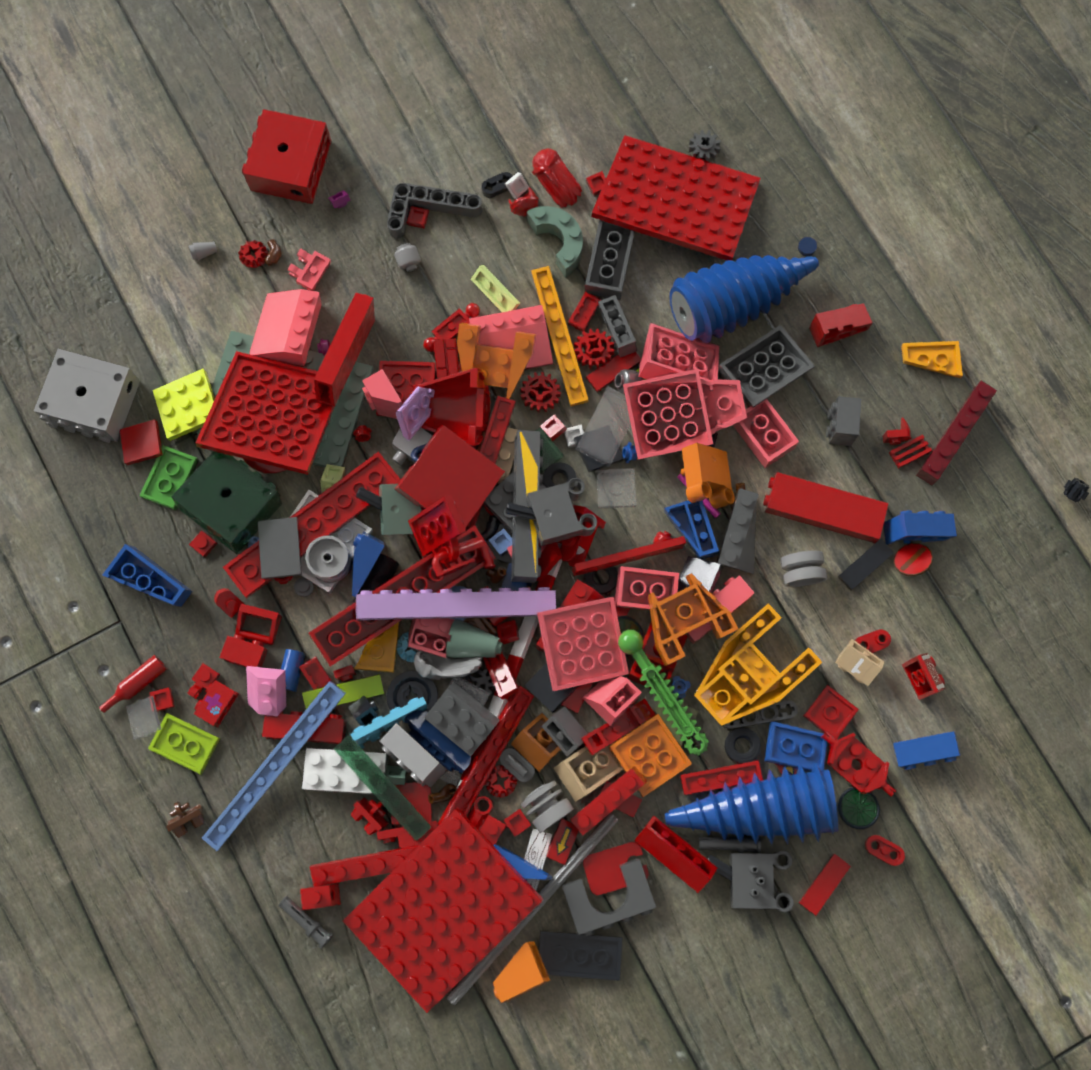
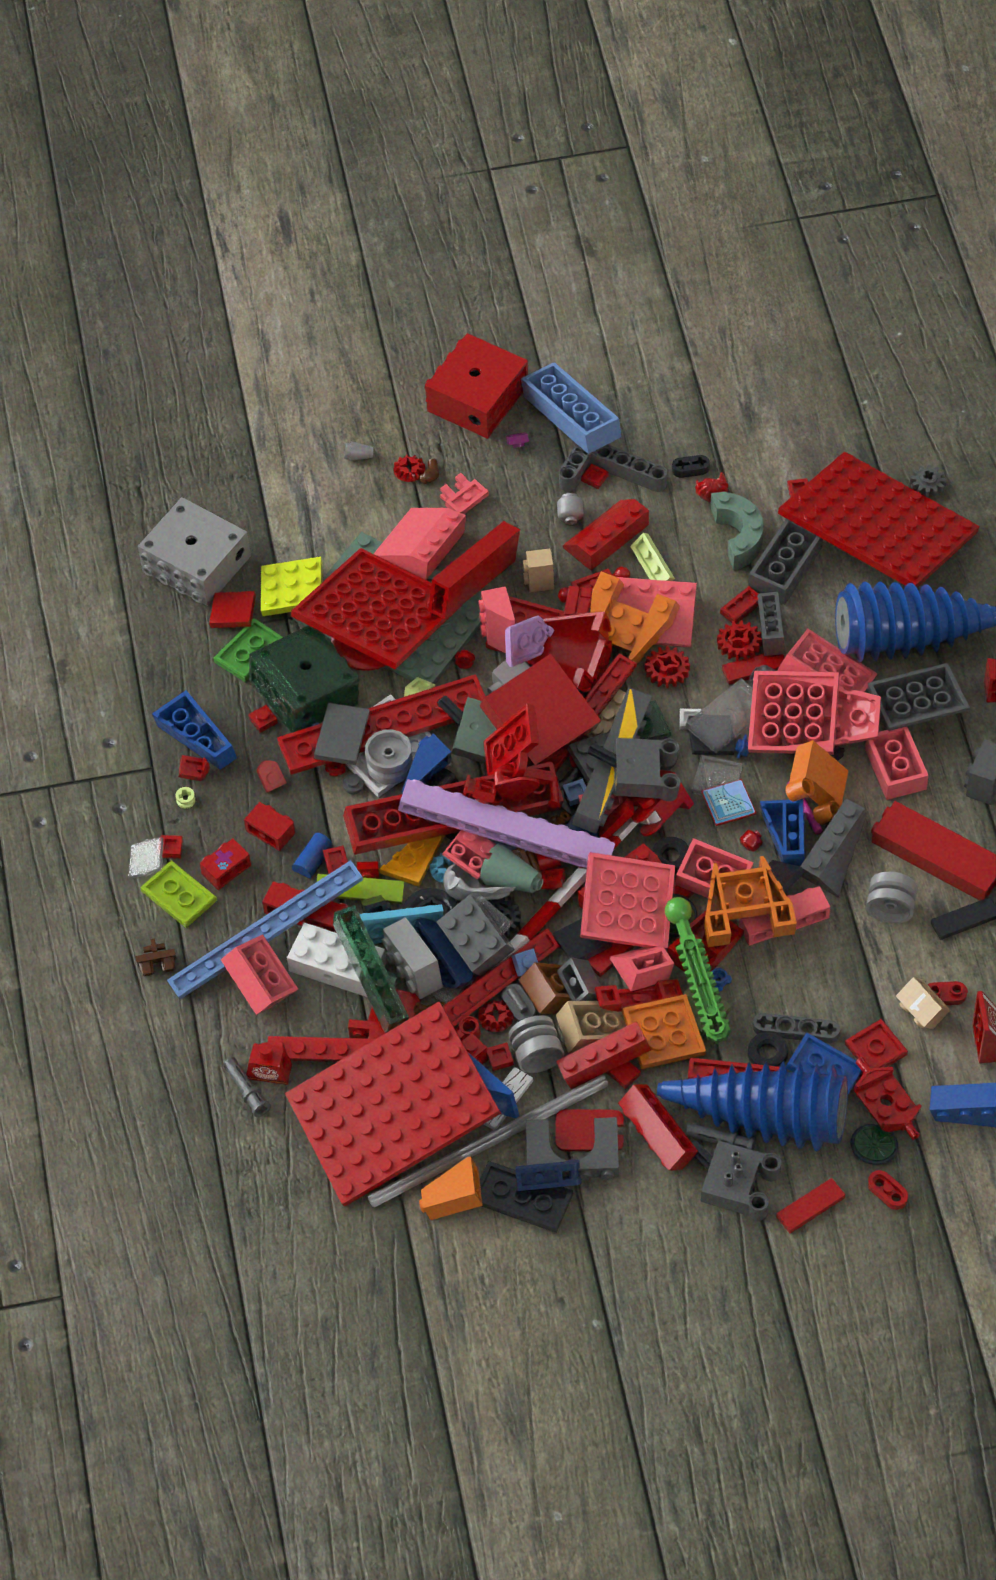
camera: 20 degrees right, 20 degrees down
red piece [99,655,167,713] -> none
red plate [187,663,220,699] -> none
red tile [235,604,282,645] -> none
bright pink slope [246,666,286,716] -> none
red hips [351,797,389,836] -> none
plate [483,651,519,700] -> none
white tile [505,173,529,199] -> none
light orange plate [531,266,589,407] -> none
red hair [532,148,582,208] -> none
plate [540,415,567,441] -> none
red tile [545,819,579,865] -> none
red tile [572,536,686,576] -> none
light orange wedge [694,603,822,726] -> none
none -> yellowish green bush [176,787,195,809]
none -> red plate [178,755,210,781]
none -> coral slope [221,934,298,1015]
none -> red plate [463,774,496,804]
none -> medium blue plate [511,948,538,976]
none -> dark blue plate [515,1159,582,1191]
none -> medium blue brick [521,362,622,454]
none -> tan brick [523,548,554,592]
none -> red slope [563,499,649,570]
none -> piece [701,779,756,826]

